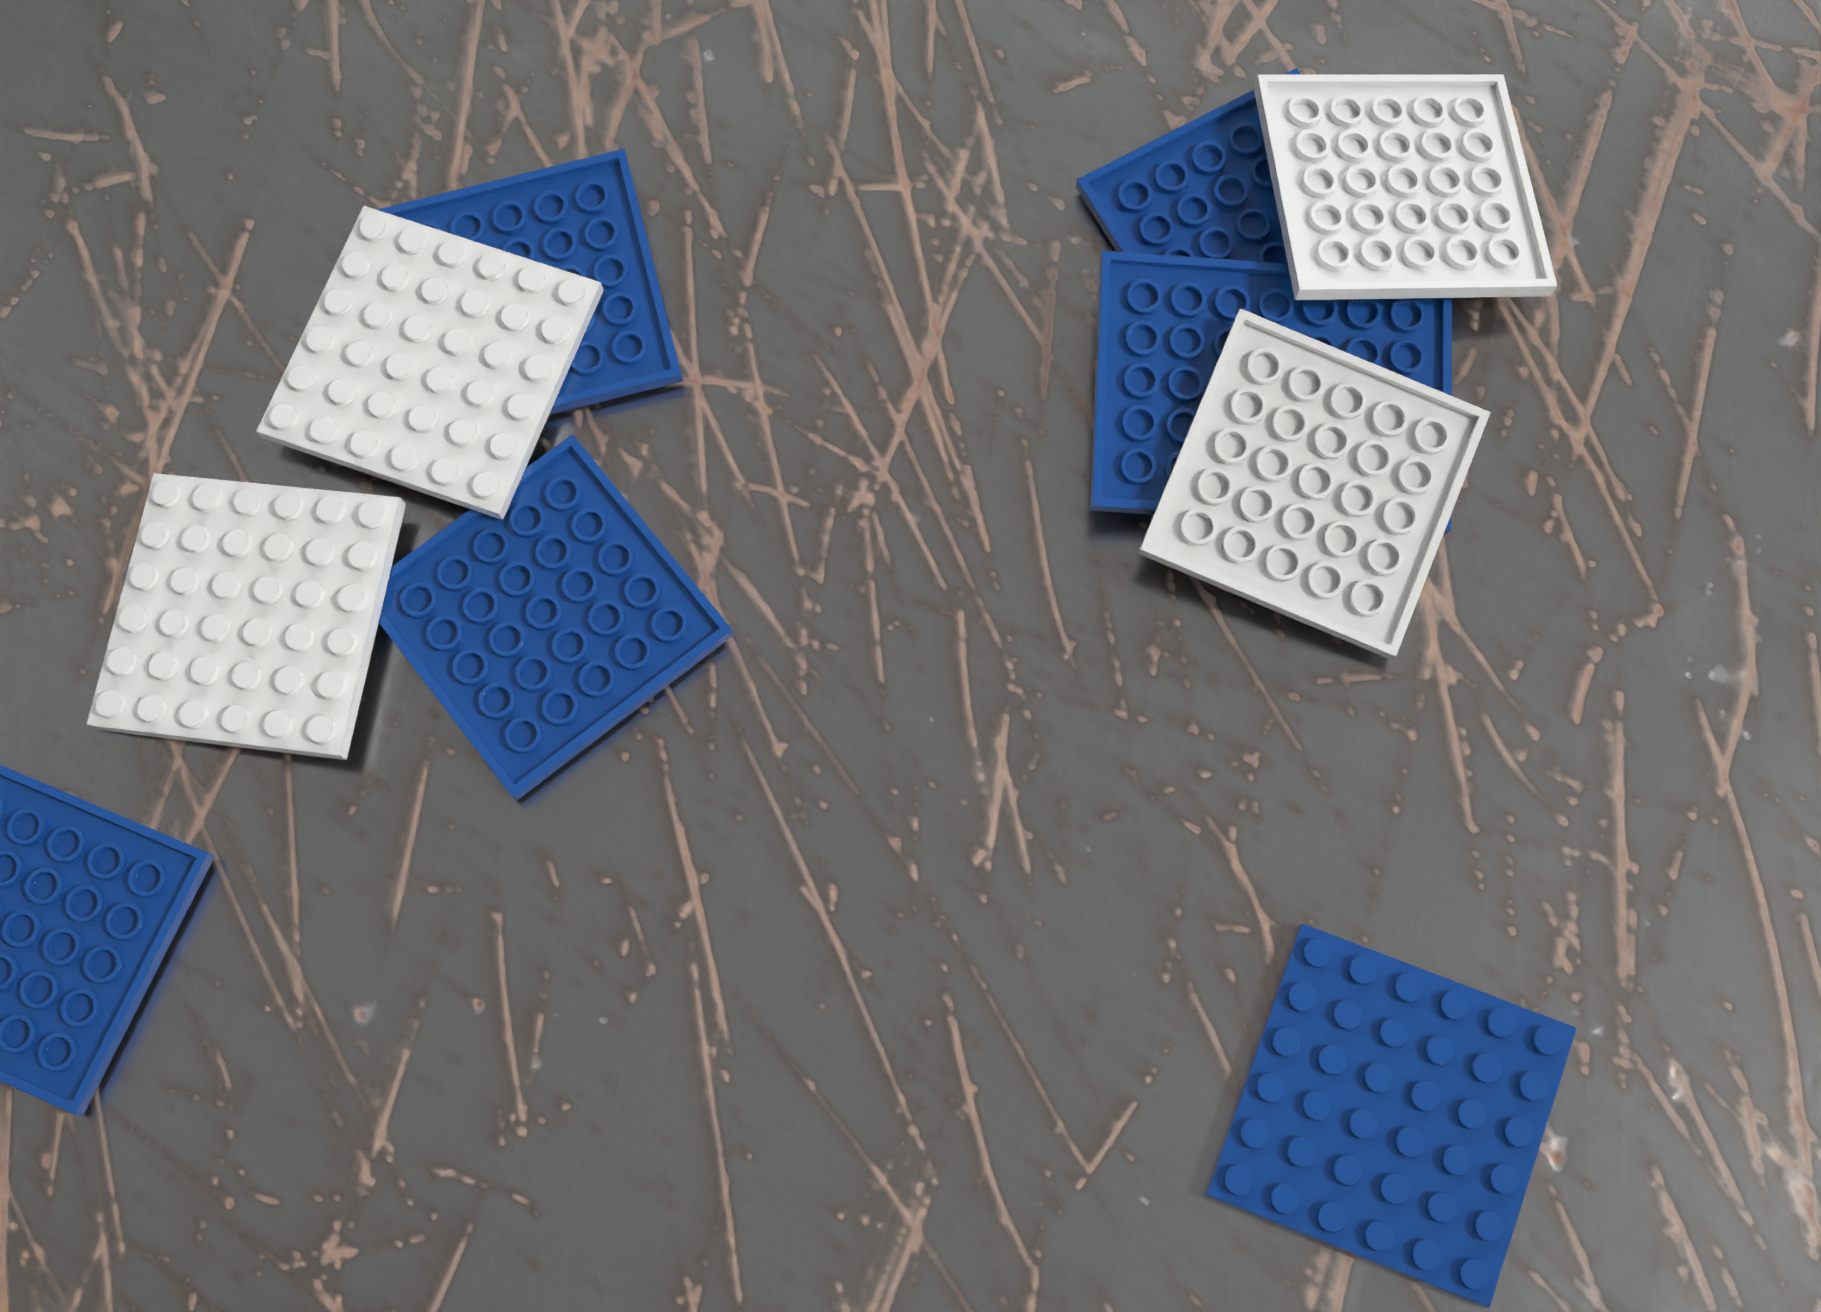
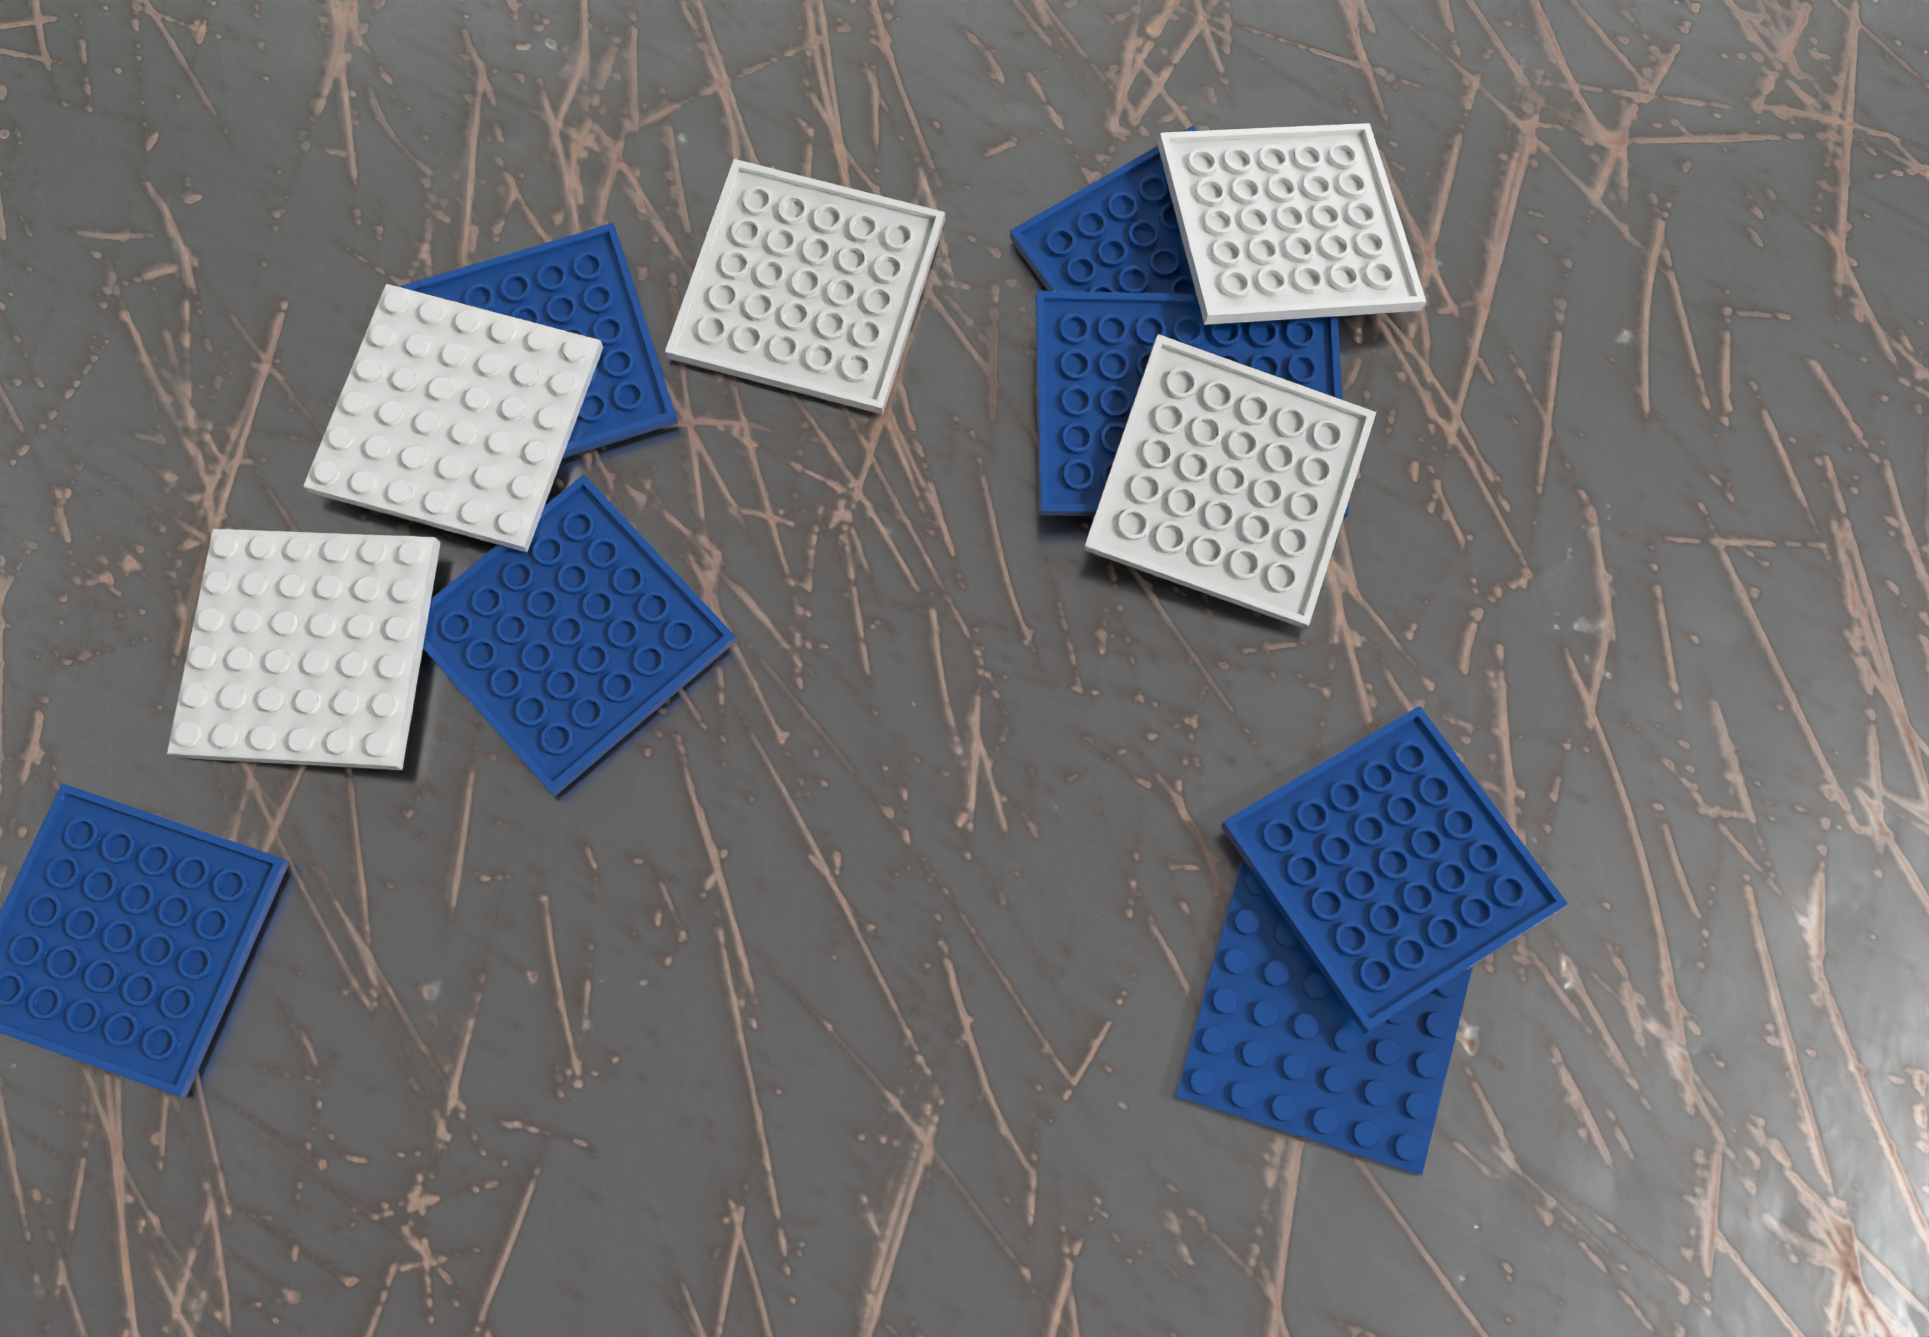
camera: 10 degrees left, 0 degrees up
none -> white plate [665,159,945,415]
none -> blue plate [1221,706,1568,1035]

